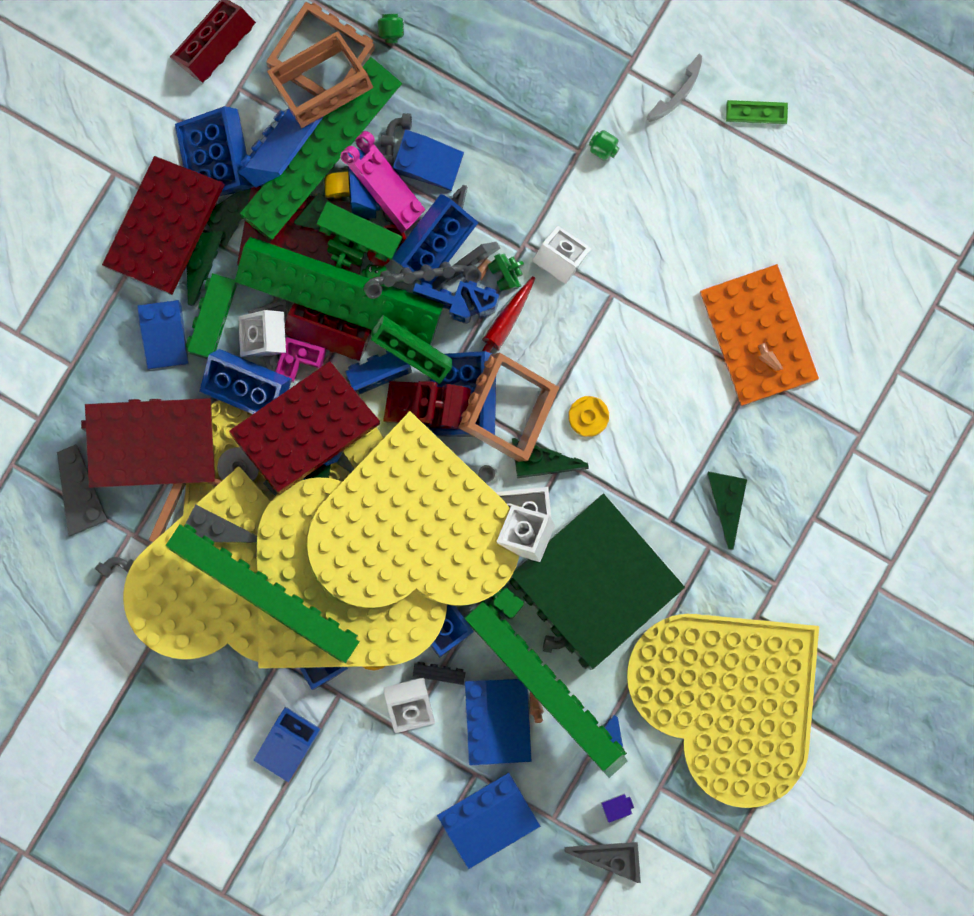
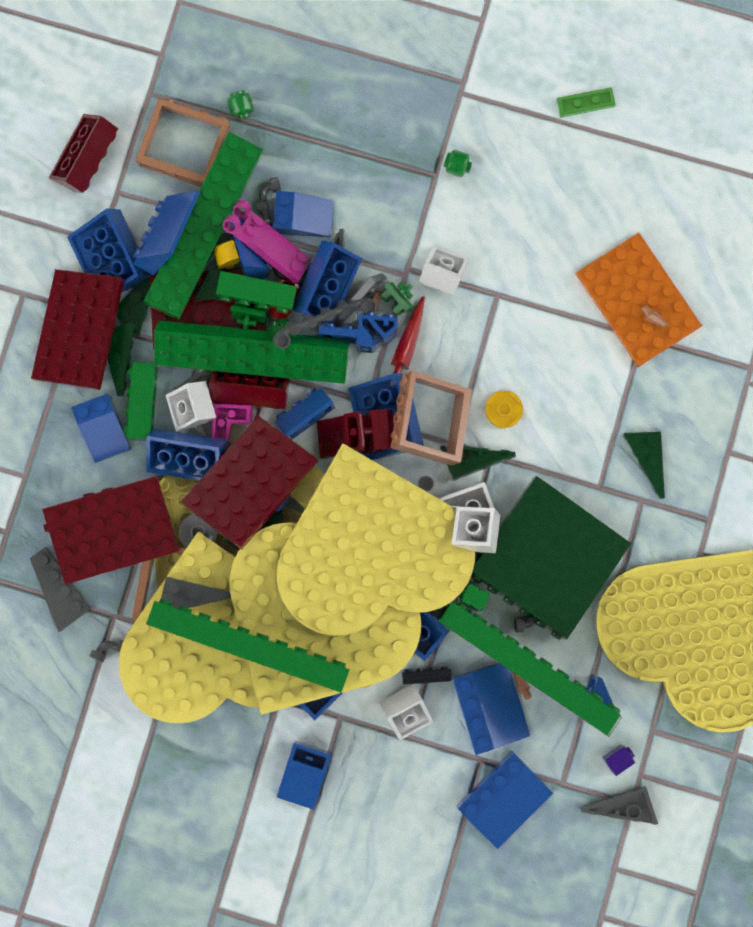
camera: 10 degrees left, 0 degrees up
nougat window [267,31,373,128] -> none
green brick [371,315,452,384] -> none
light grey slope [647,53,702,122] -> none

